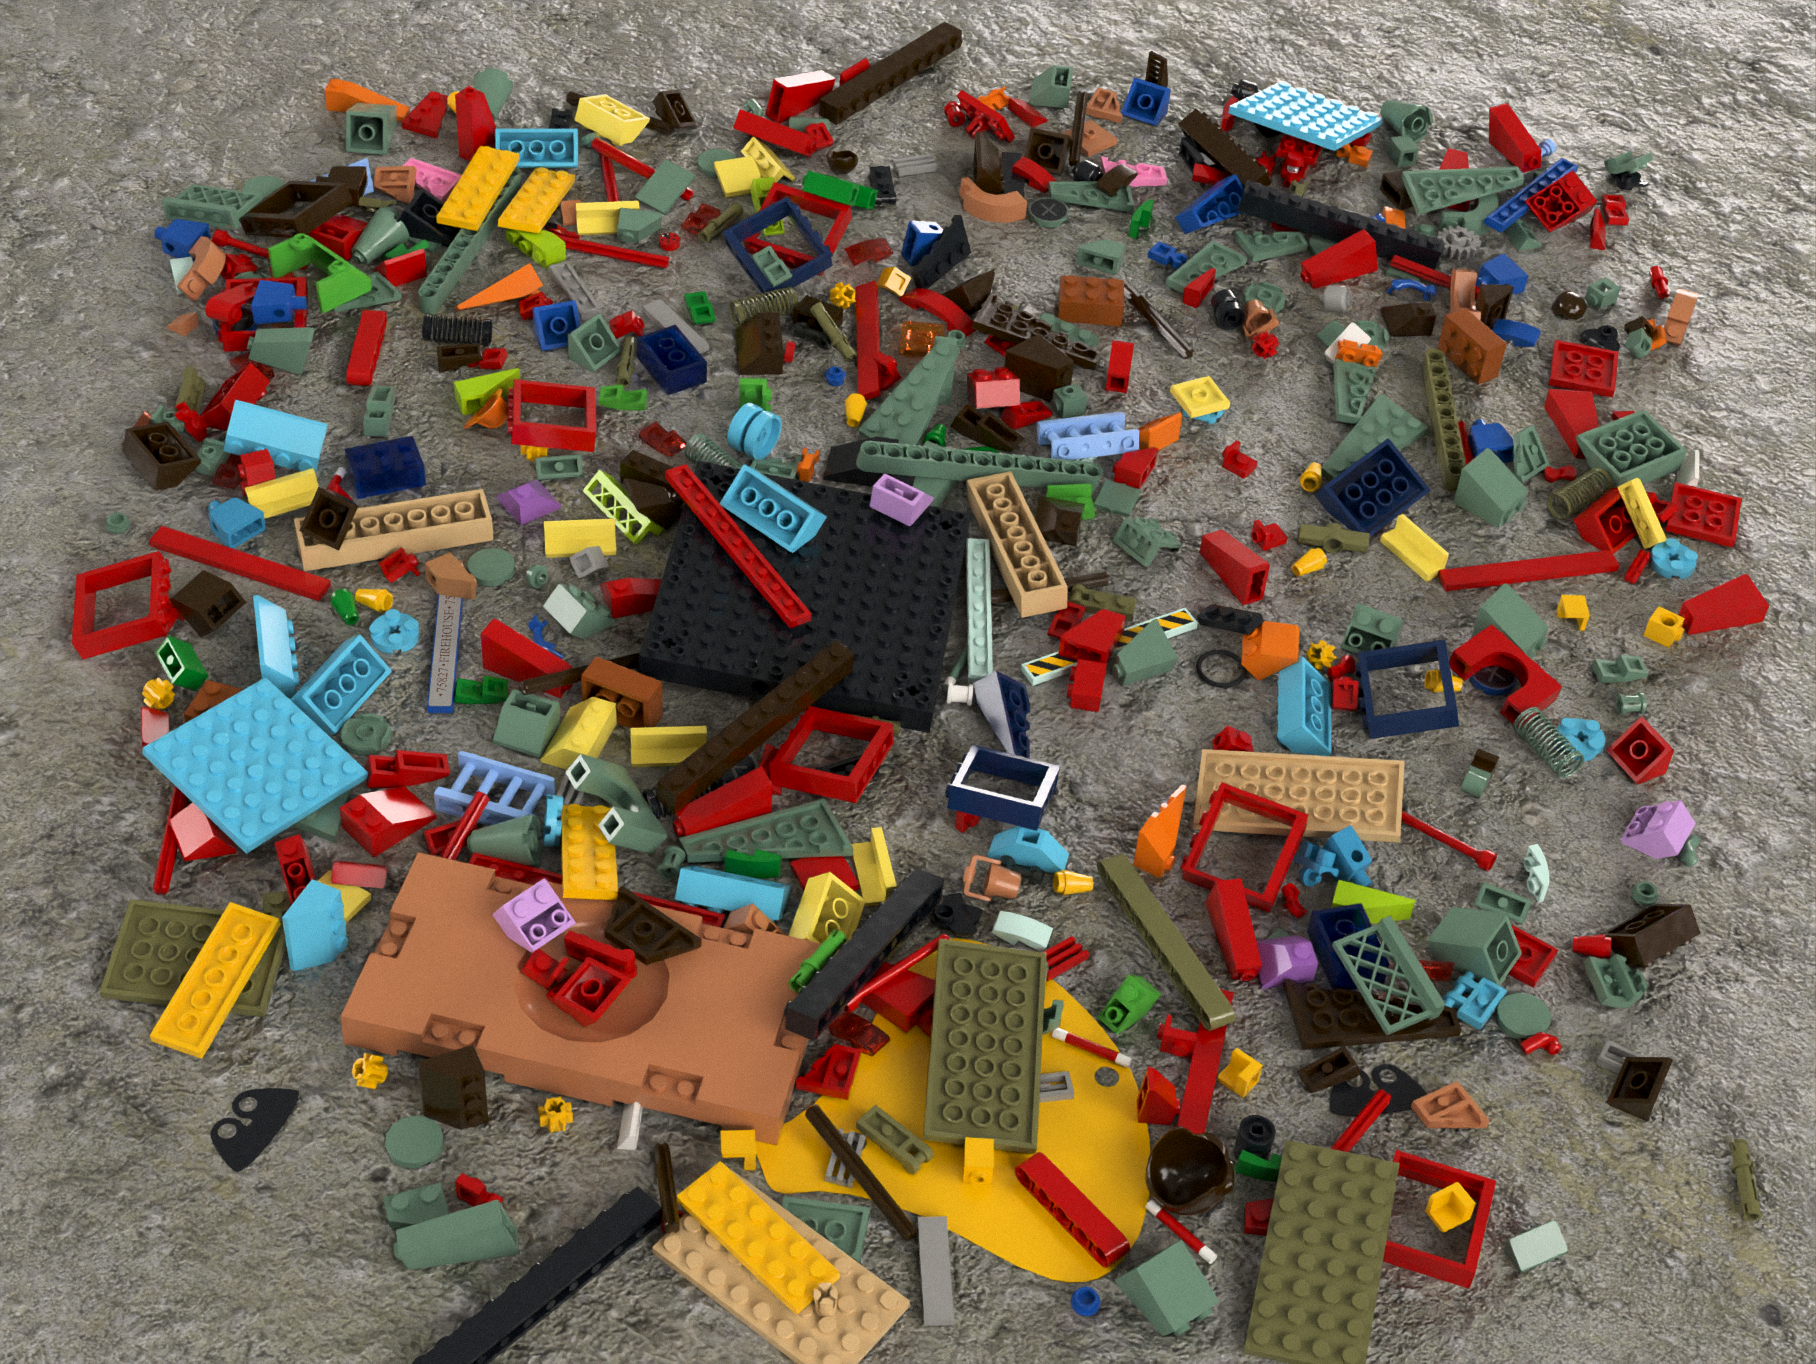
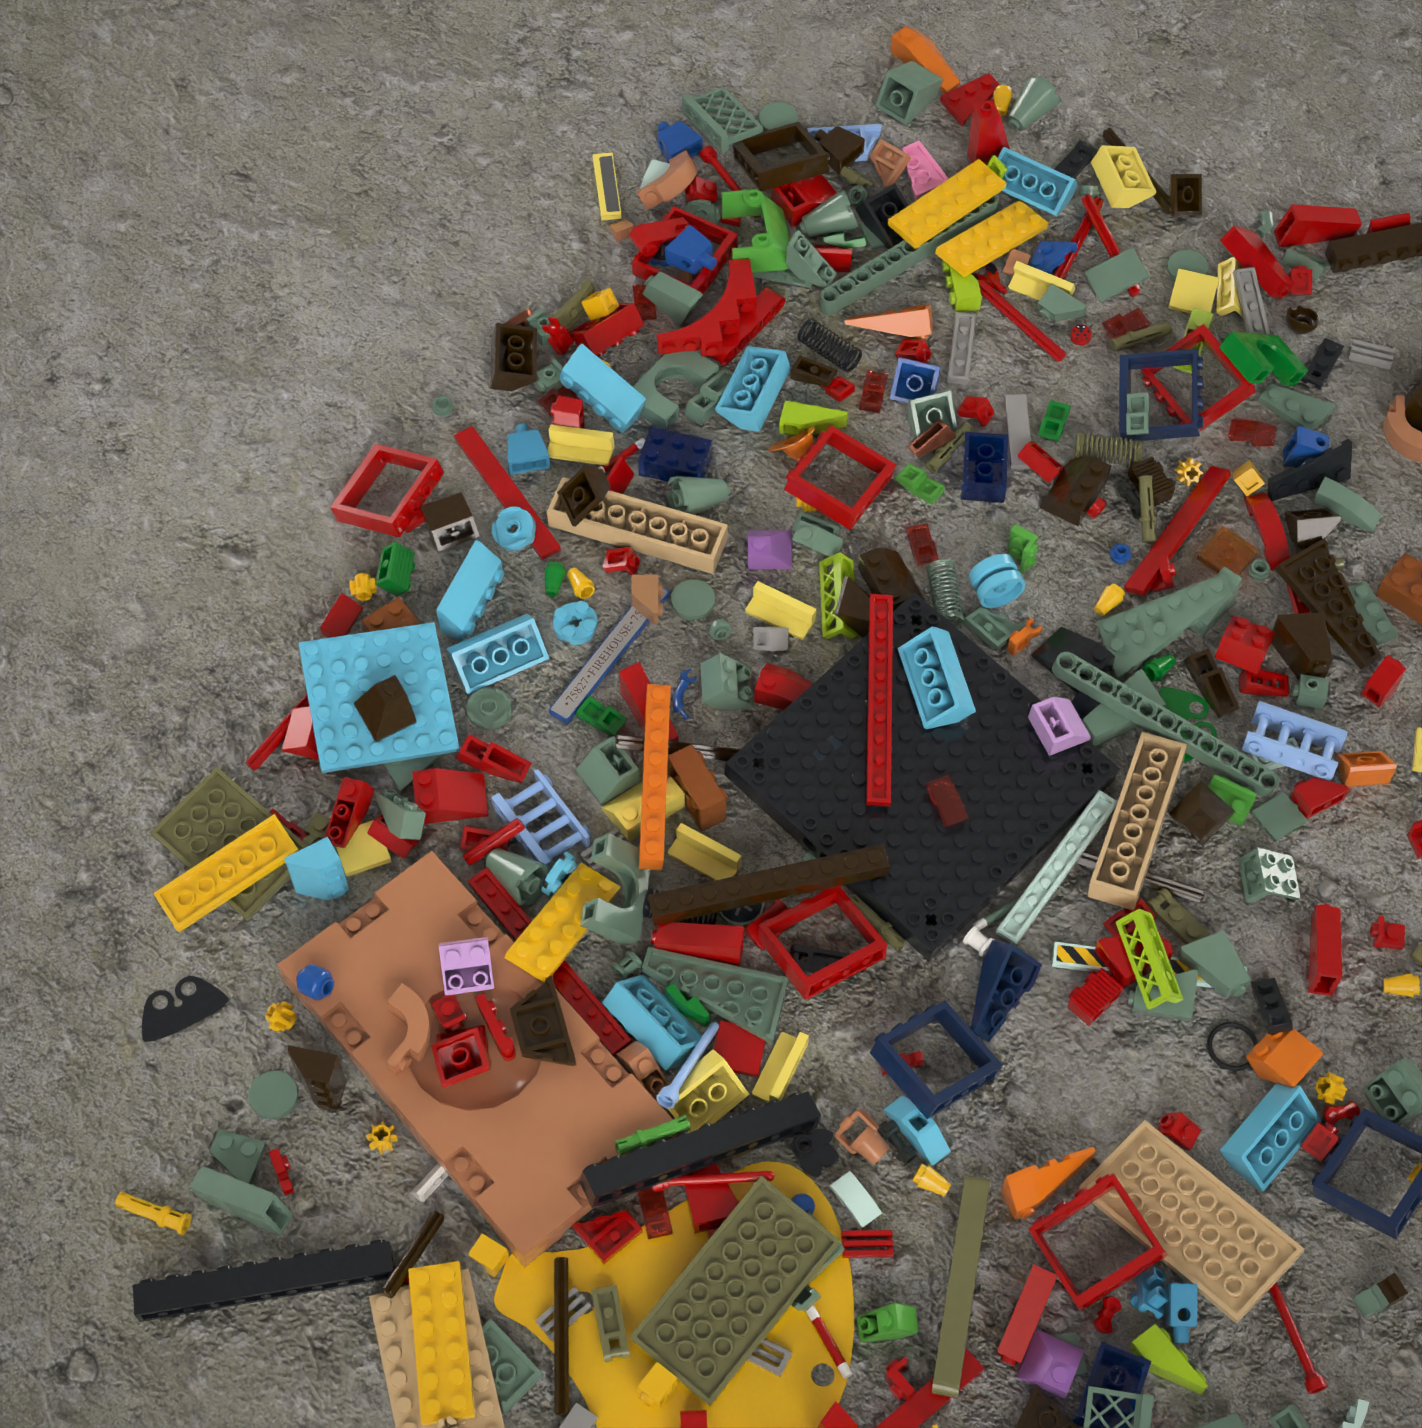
camera: 40 degrees right, 15 degrees up
none -> yellow pin [115,1192,192,1236]
none -> blue head [296,964,334,1000]
none -> dark brown slope [354,675,417,743]
none -> sand green slope [375,789,426,840]
none -> nougat arch [386,983,431,1076]
none -> medium azure plate [492,507,536,551]
none -> yellow brick [581,288,619,321]
none -> tile [593,153,622,221]
none -> sand green arch [632,350,719,432]
none -> orange brick [638,684,671,870]
none -> red arch [657,258,757,356]
none -> light blue piece [657,1022,719,1109]
none -> sand green cone [667,476,730,515]
none -> medium azure slope [715,346,791,432]
none -> sand green slope [786,230,837,288]
none -> sand green slope [792,520,844,557]
none -> clear red slope [859,370,888,413]
none -> copper slope [908,419,956,458]
none -> clear red slope [926,775,969,827]
none -> lime slope [987,155,1007,178]
none -> red slope [1018,441,1064,483]
none -> blue wing [1028,241,1078,274]
none -> lime fence [1116,909,1184,1010]
none -> sand green slope [1177,930,1251,998]
none -> light grey tile [1233,267,1270,335]
none -> sand green wing [1258,384,1336,431]
none -> sand green slope [1314,477,1381,533]

